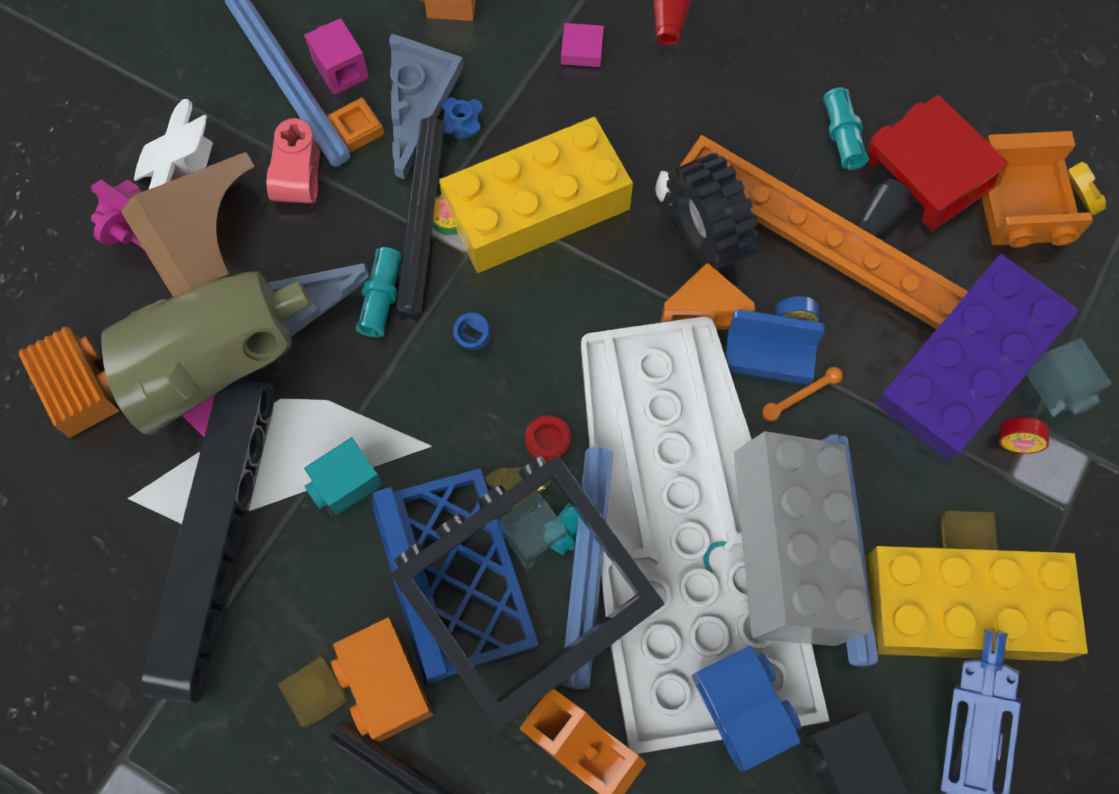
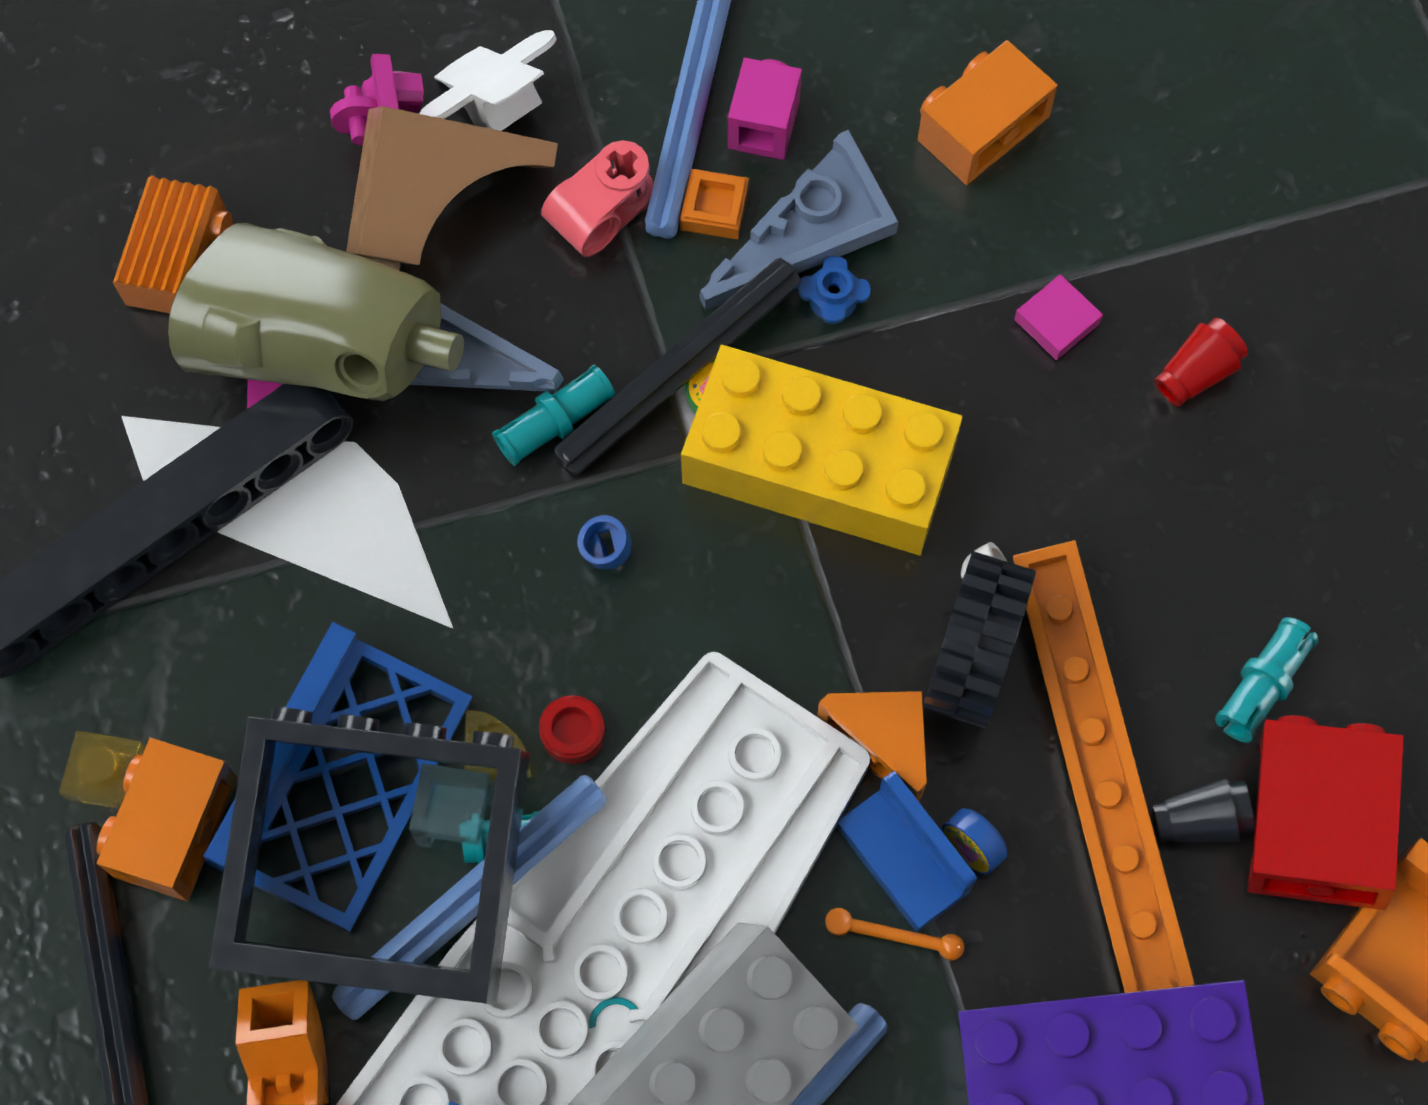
camera: 45 degrees right, 0 degrees up
teal brick [304,437,383,516] -> none

